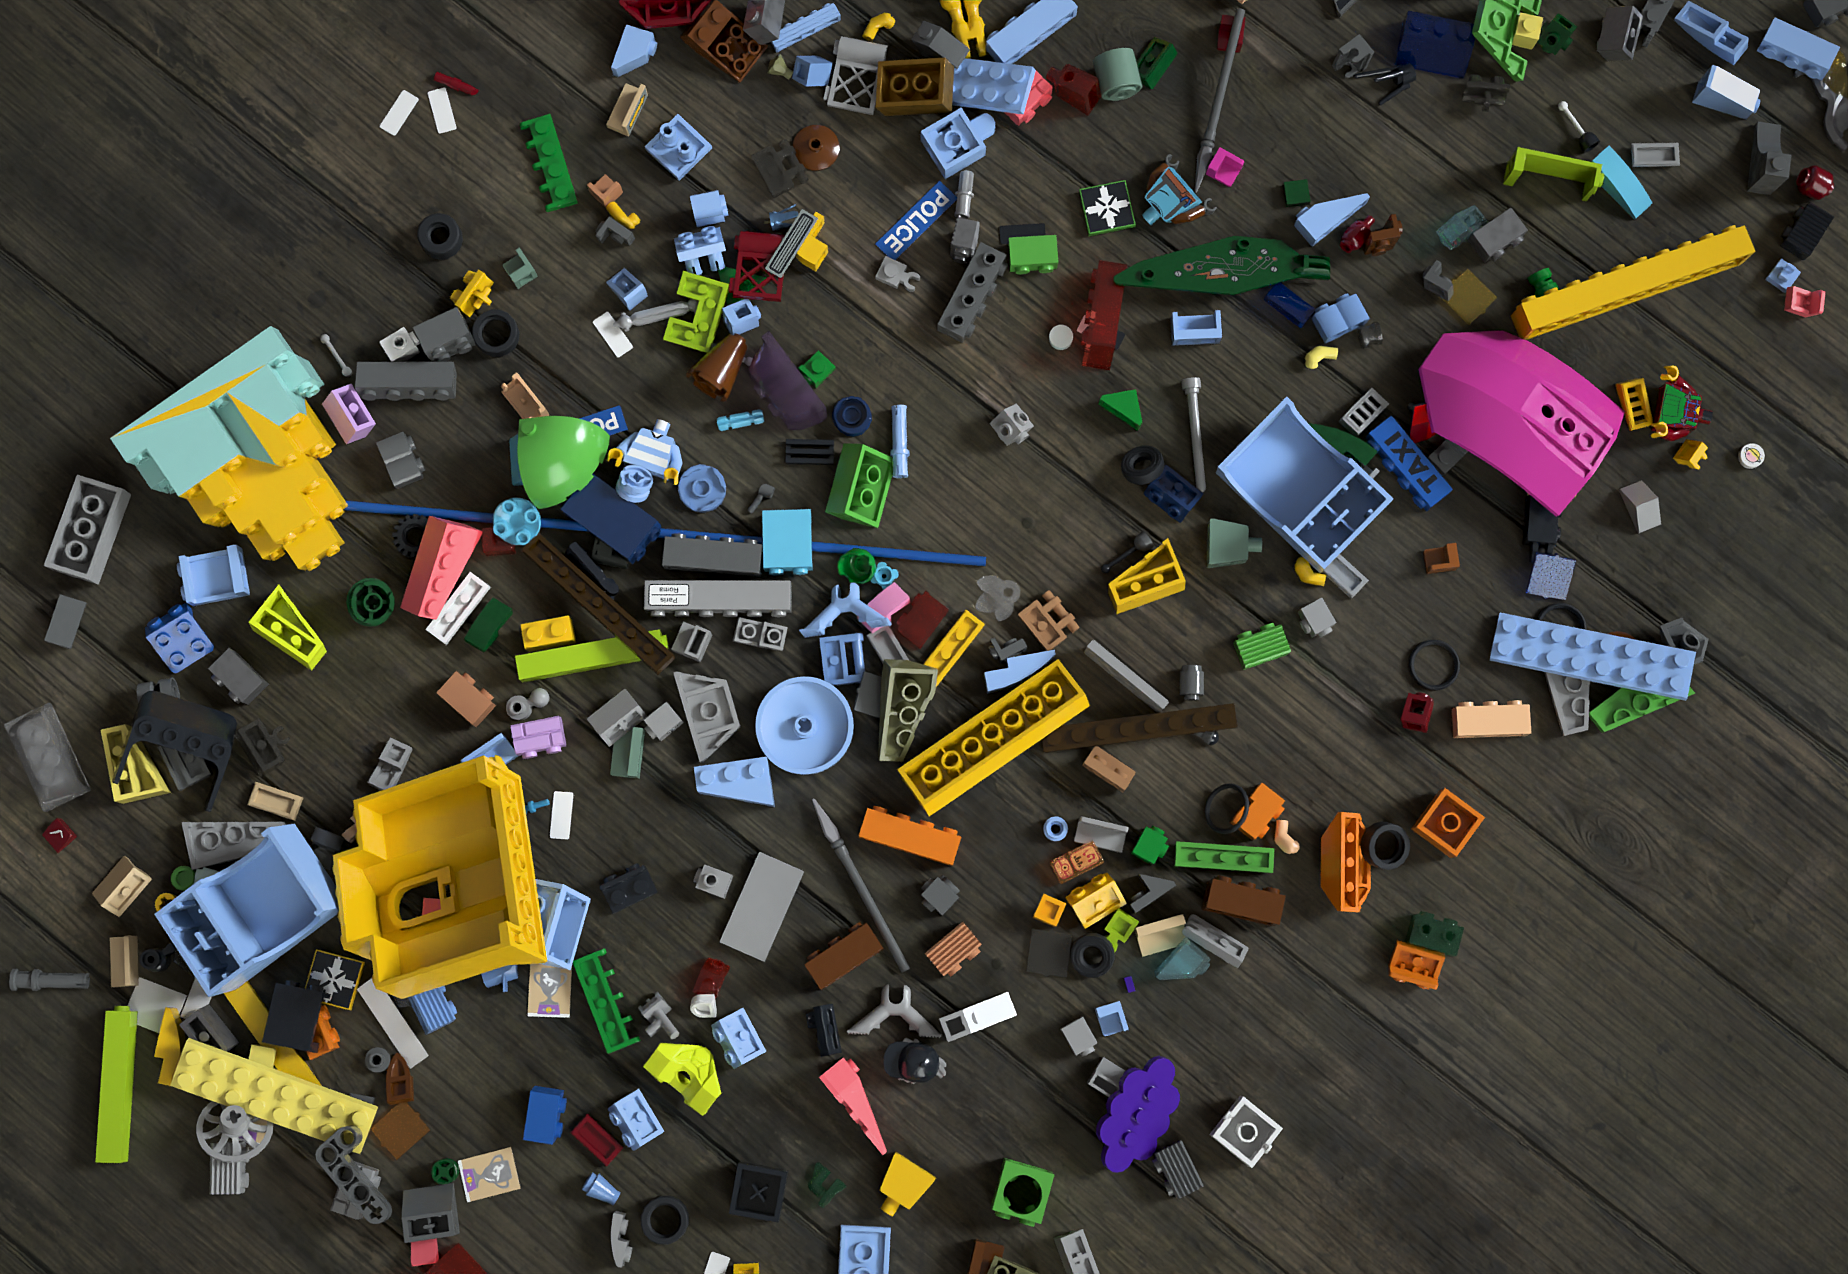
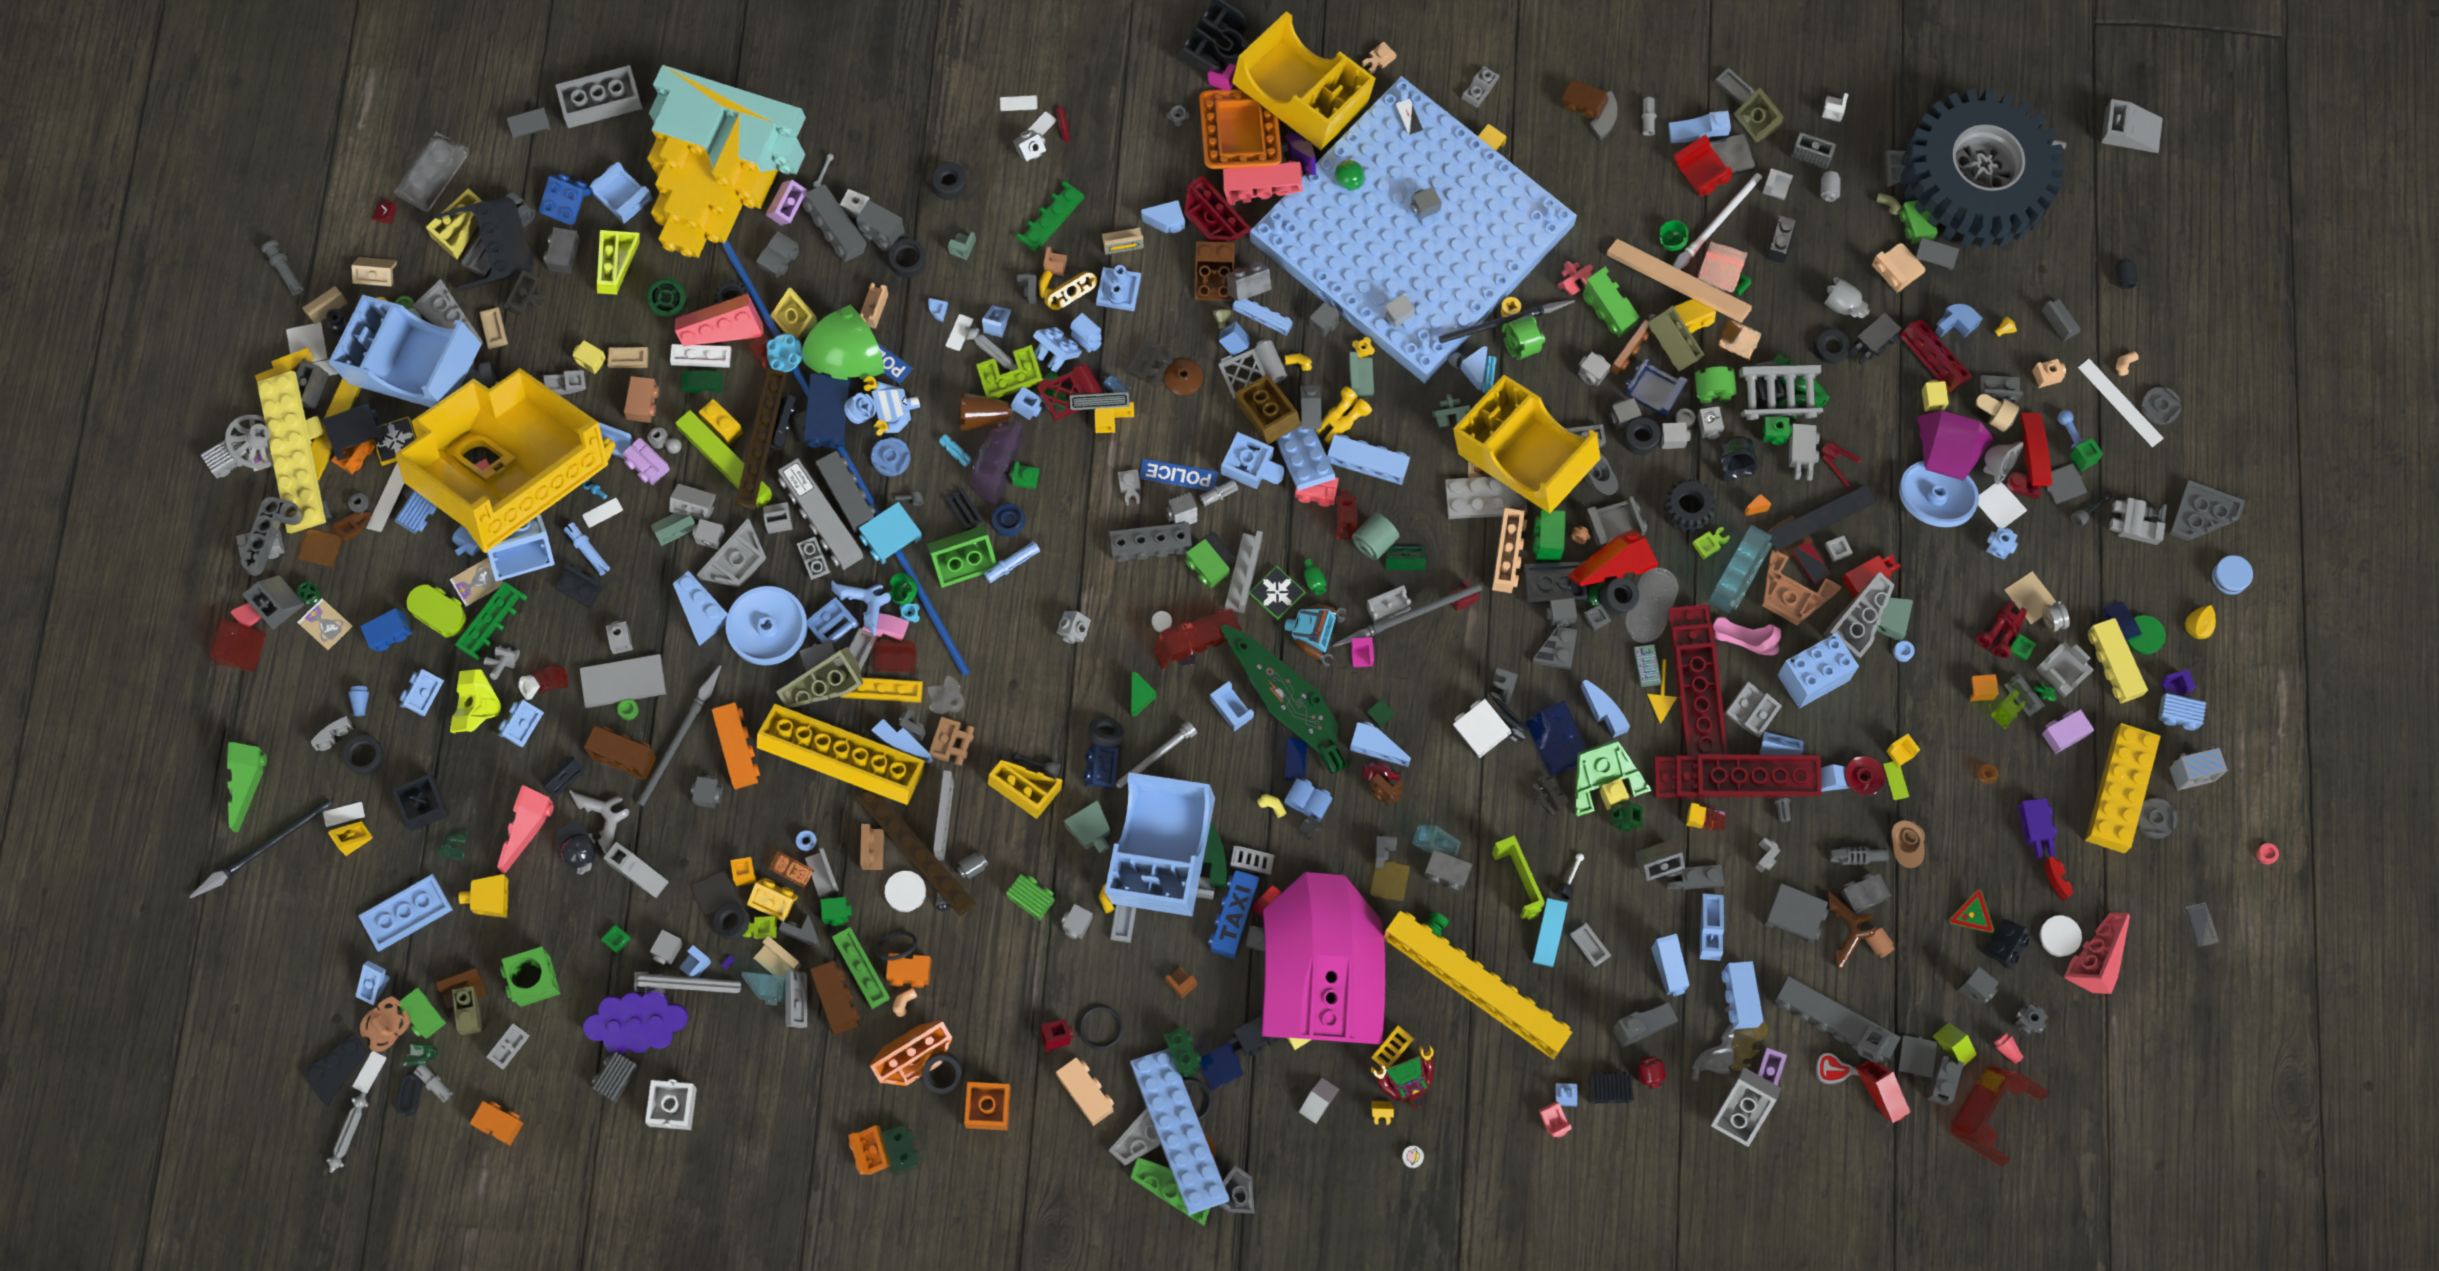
camera: 55 degrees right, 10 degrees down
lime brick [96,1006,138,1163] -> none
yellow hips [450,269,494,317] -> none
dark red tile [570,1114,624,1166] -> none
nougat brick [925,922,982,977] -> none
none -> lime brick [407,585,467,638]
none -> light blue pin [564,523,610,576]
none -> light yellow brick [573,340,606,374]
none -> green tile [601,924,631,954]
none -> tan tile [607,347,648,368]
none -> bright green tile [617,699,639,720]
none -> light grey axle [637,974,741,993]
none -> light yellow slope [770,288,817,340]
none -> white tile [885,871,926,912]
none -> light blue tile [928,298,948,322]
none -> brick [1013,130,1046,161]
none -> yellow beam [1045,271,1097,310]
none -> dark green brick [1164,1027,1201,1077]
none -> light grey fence [1225,531,1263,613]
none -> green plant [1304,559,1326,595]
none -> light grey hinge [1366,585,1411,624]
none -> white brick [1453,699,1511,758]

